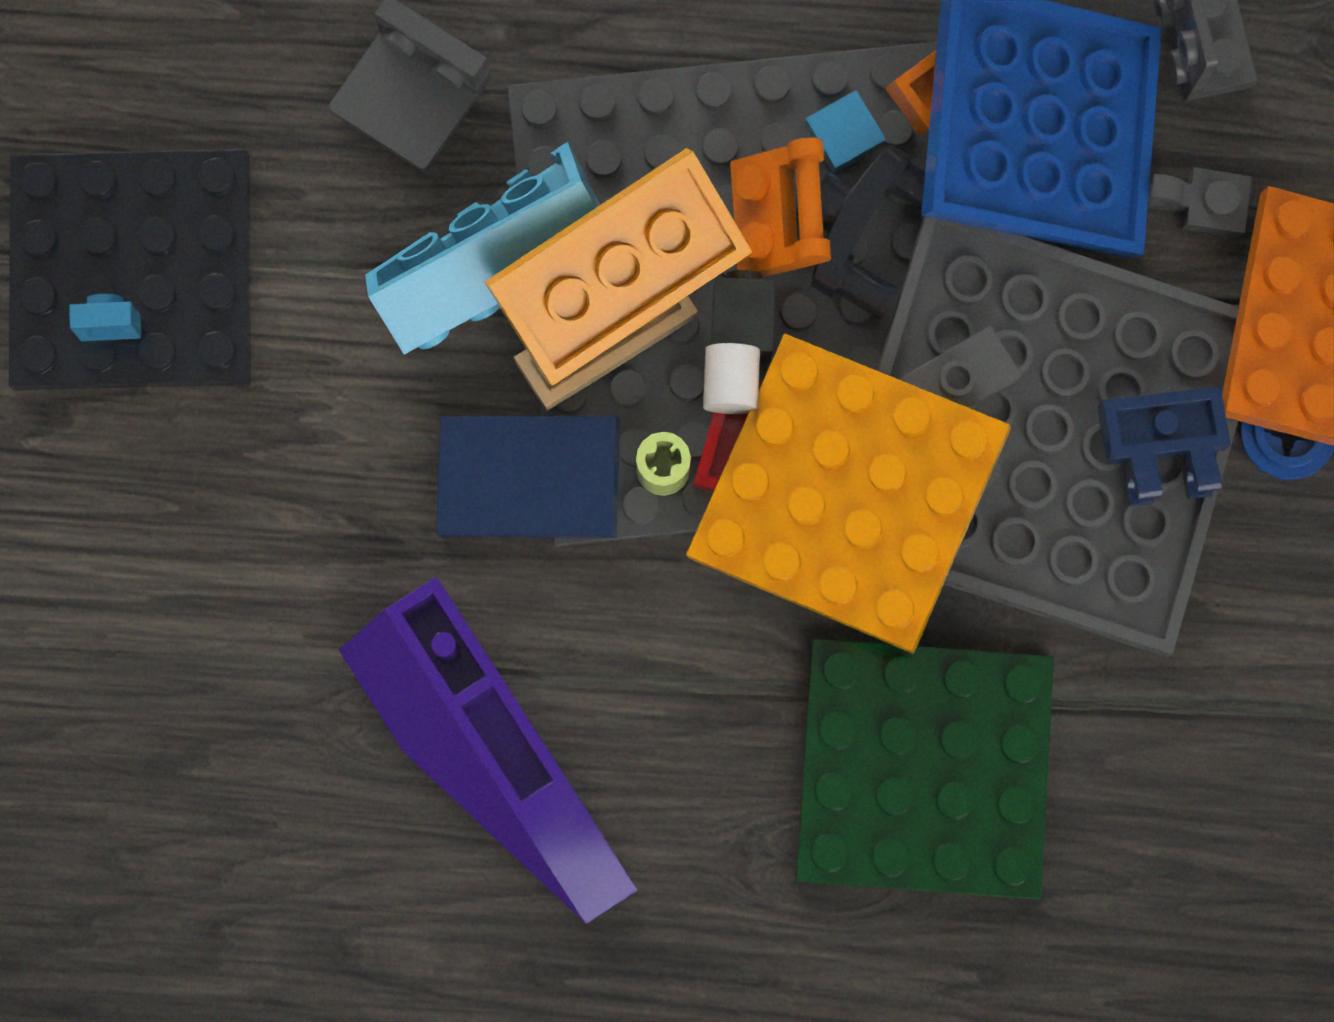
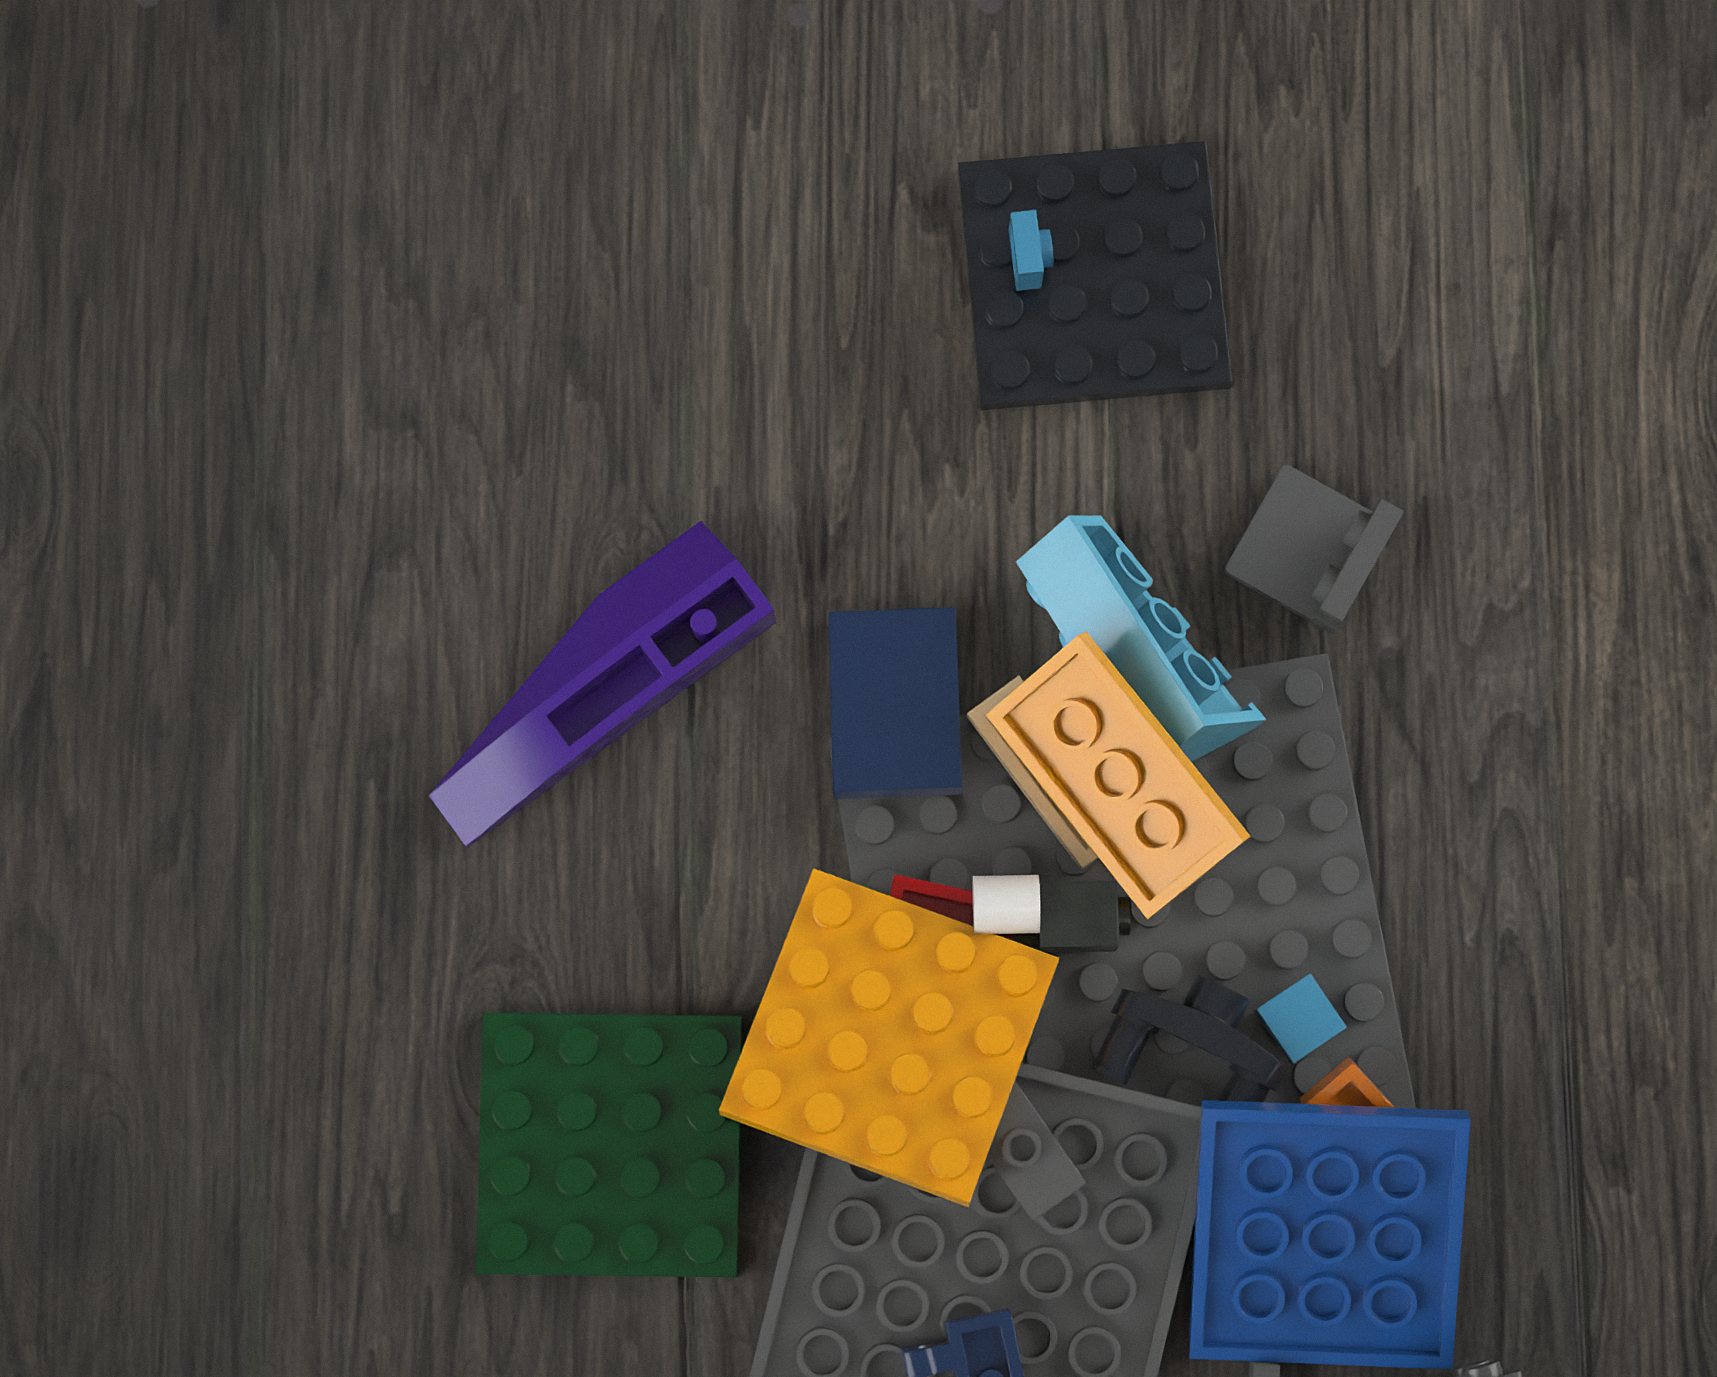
camera: 90 degrees right, 0 degrees up
yellowish green piece [636,432,691,496] -> none
orange plate [730,138,831,278] -> none

